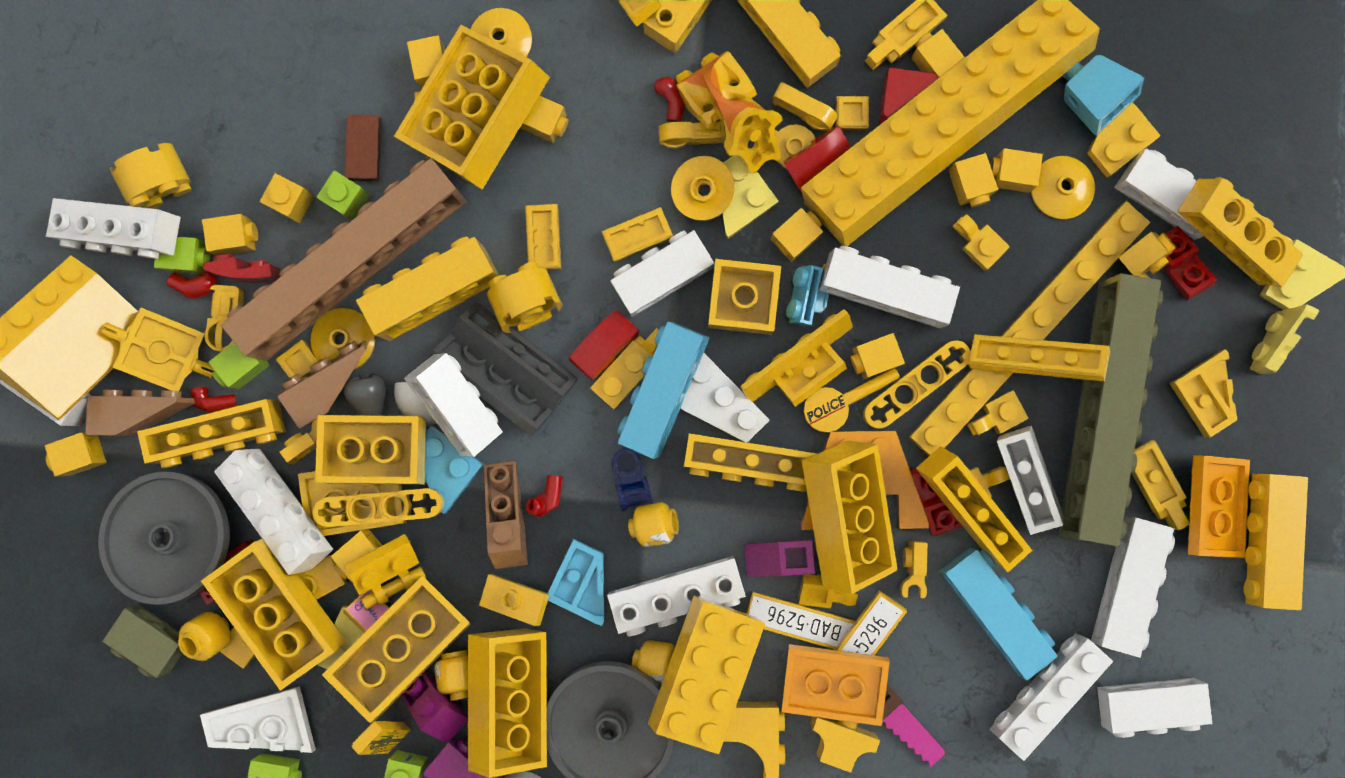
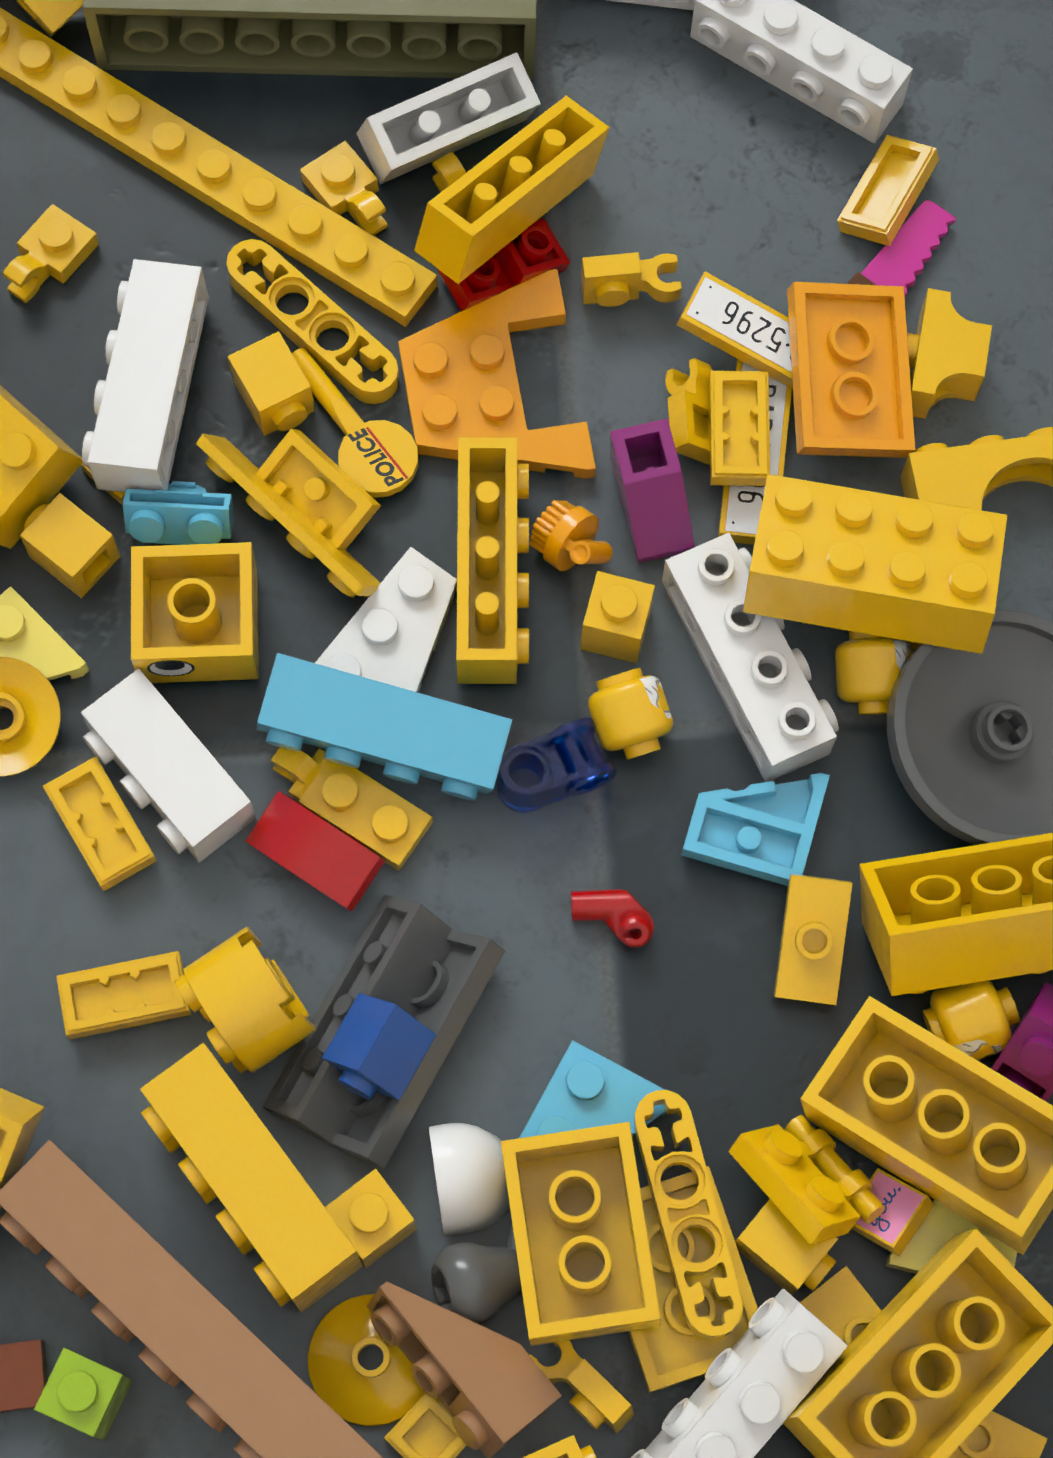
camera: 105 degrees left, 15 degrees down
white brick [404,353,503,457] -> none
medium nougat slope [484,461,528,569] -> none
yellow brick [802,441,898,594] -> none
medium azure brick [939,547,1058,681] -> none
yellow tile [968,334,1110,382] -> none
none -> blue brick [322,993,436,1101]
none -> yellow brick [325,1169,416,1268]
none -> light orange piece [529,500,613,571]
none -> yellow brick [580,571,655,664]
none -> yellow plate [709,371,770,486]
none -> yellow tile [837,135,939,246]

